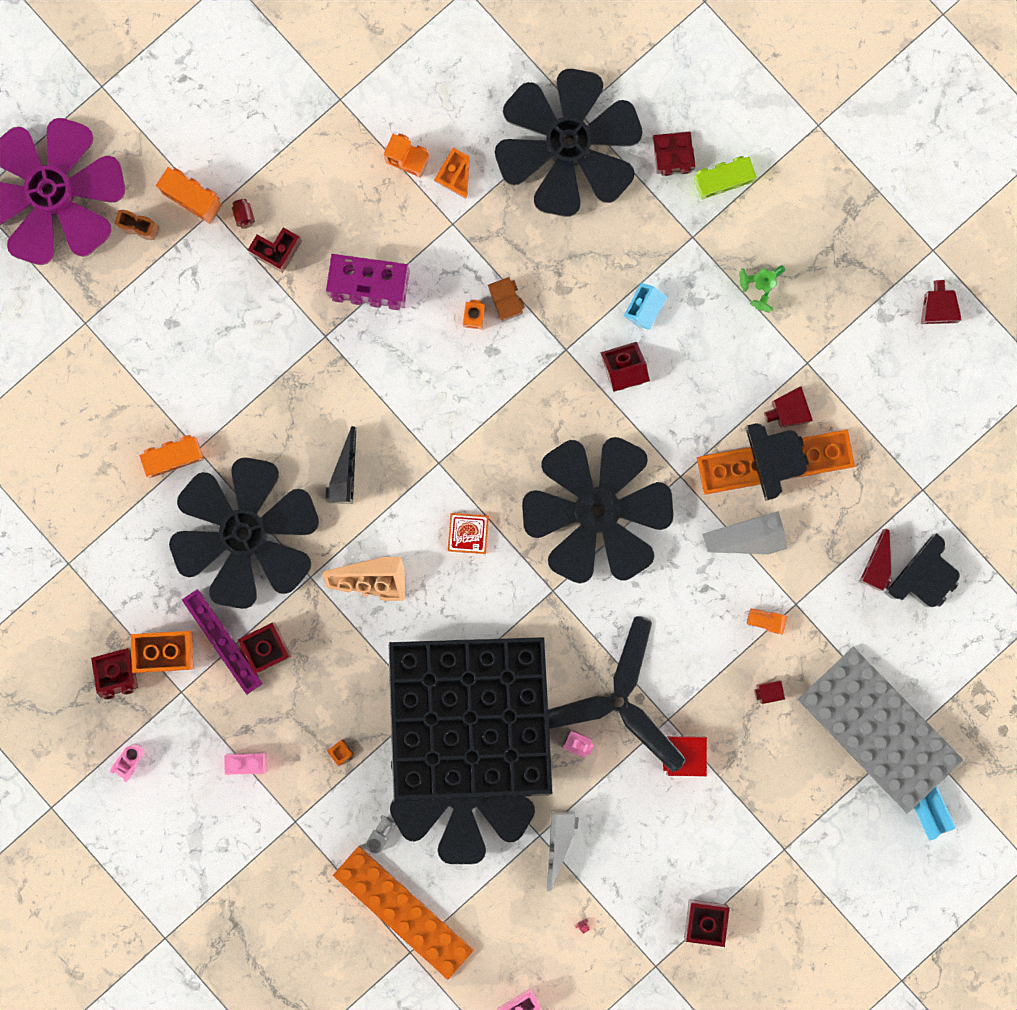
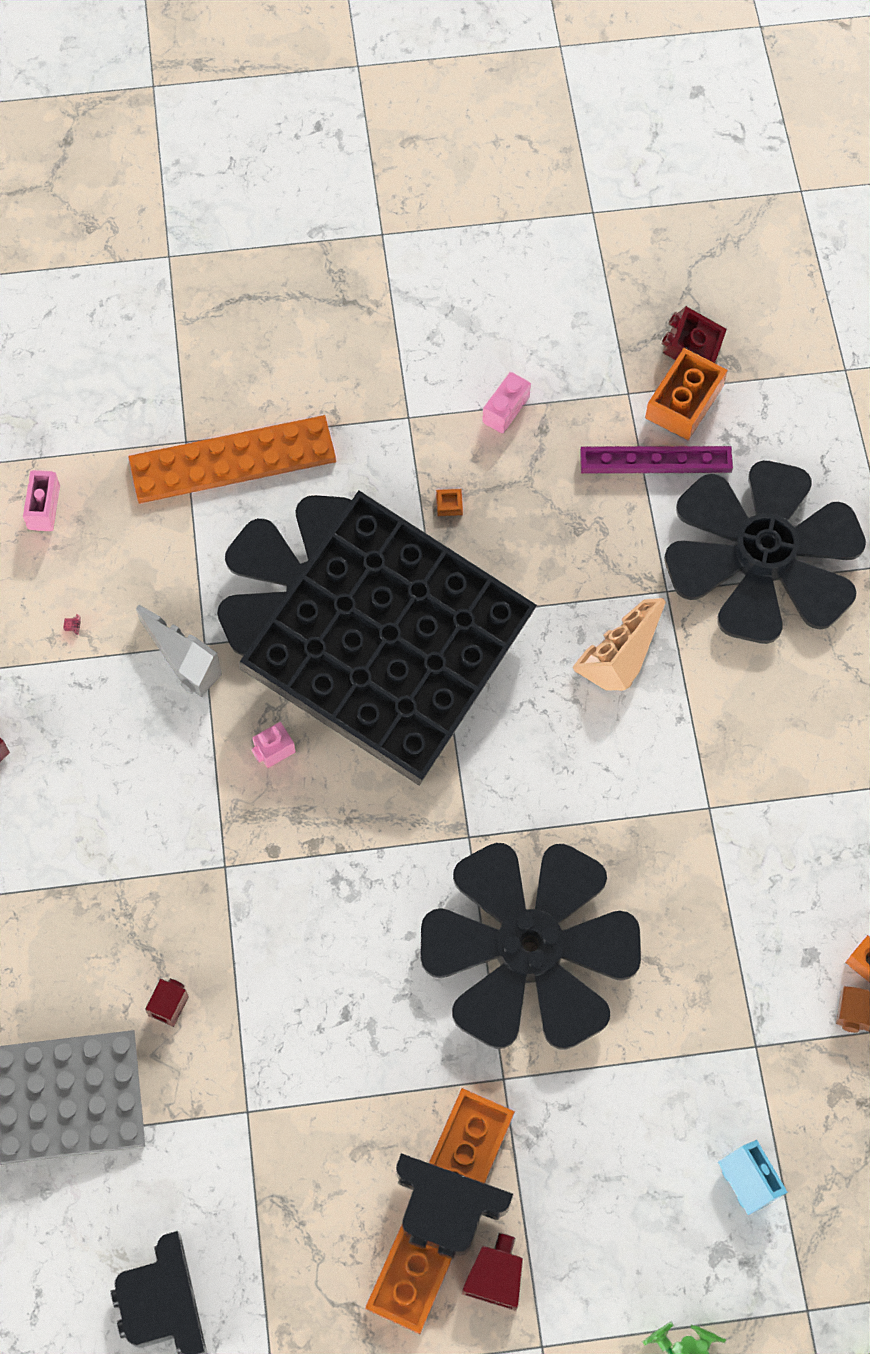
camera: 120 degrees right, 20 degrees down
bright pink piece [110,744,144,782] -> none
dark red brick [237,622,292,674] -> none
black wedge [325,426,357,504] -> none
light grey connector [366,815,396,854] -> none
tile [448,513,489,554] -> none
black piece [548,616,686,772] -> none
dark red slope [600,342,650,392] -> none
red piece [663,736,707,777] -> none
light grey wedge [702,511,787,554] -> none
orange piece [747,608,788,635] -> none
dark red slope [859,529,892,591] -> none

